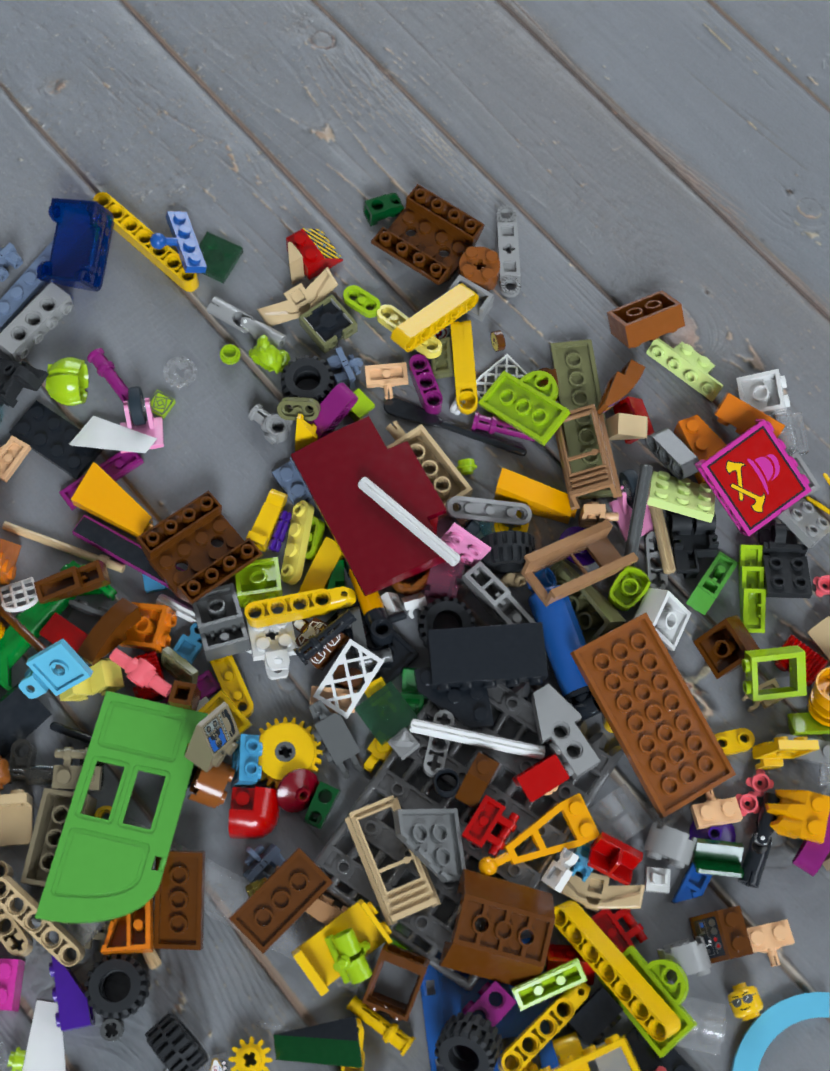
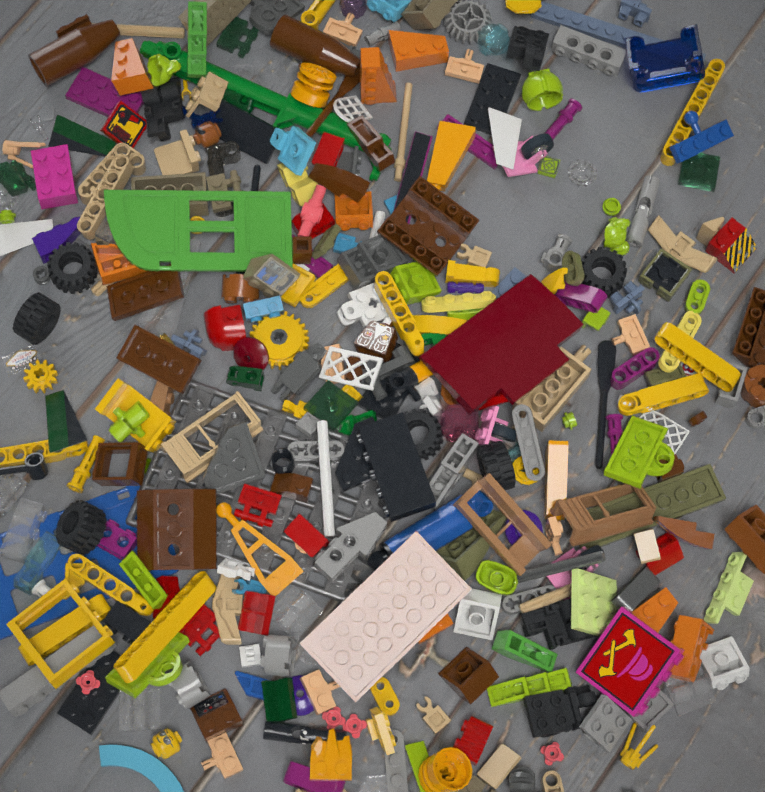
camera: 75 degrees right, 0 degrees up
black pin [293,609,357,665] -> none
white axle [358,477,461,566] -> none
lime window [742,645,807,701] -> none
none -> tan plate [457,244,492,268]

